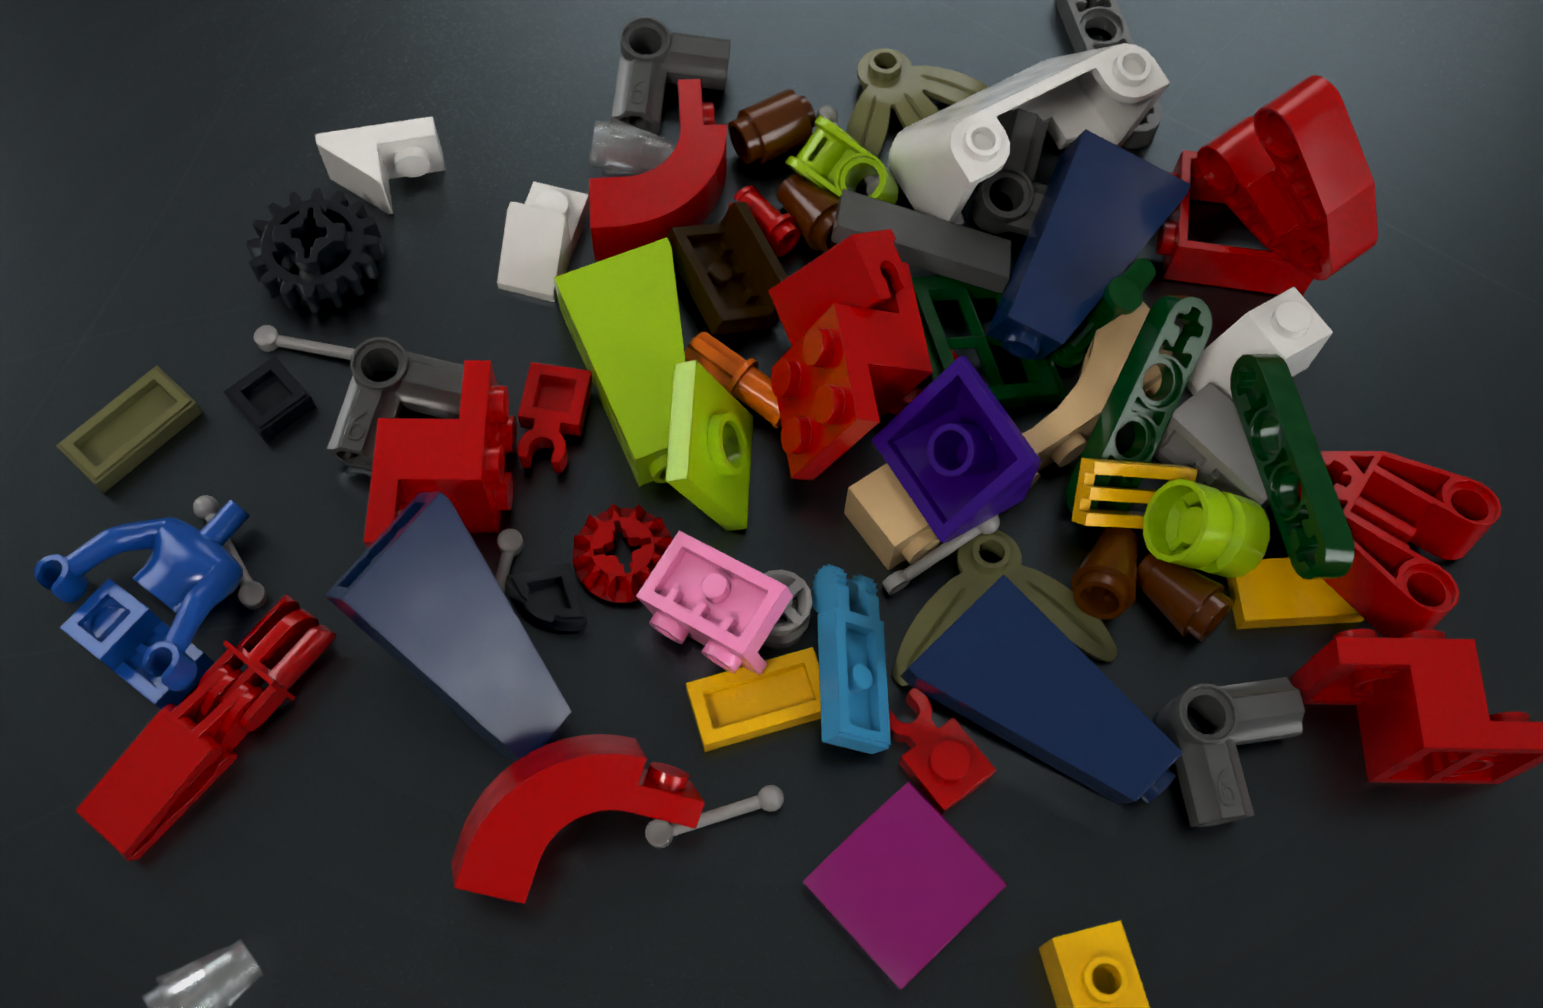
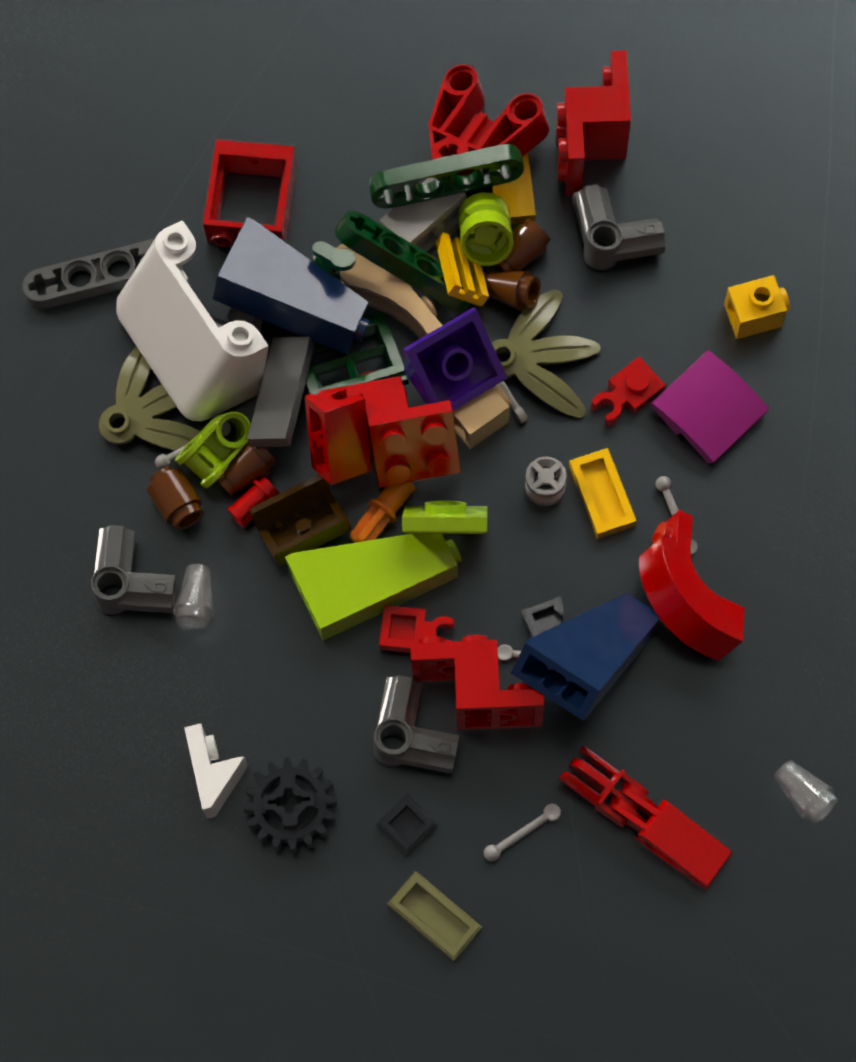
camera: 85 degrees left, 5 degrees up
blue piece [34,500,250,691] -> none
blue slope [60,578,215,709] -> none
light grey hinge [253,325,355,360] -> none
white slope [497,182,590,302] -> none
red gear [572,503,673,603] -> none
red arch [589,79,727,261] -> none
bright pink bracket [636,530,793,675] -> none
dark azure hinge [811,564,891,754] -> none
dark blue slope [901,574,1183,805] -> none
white slope [1186,287,1333,402] -> none
red connector [1196,75,1378,281] -> none

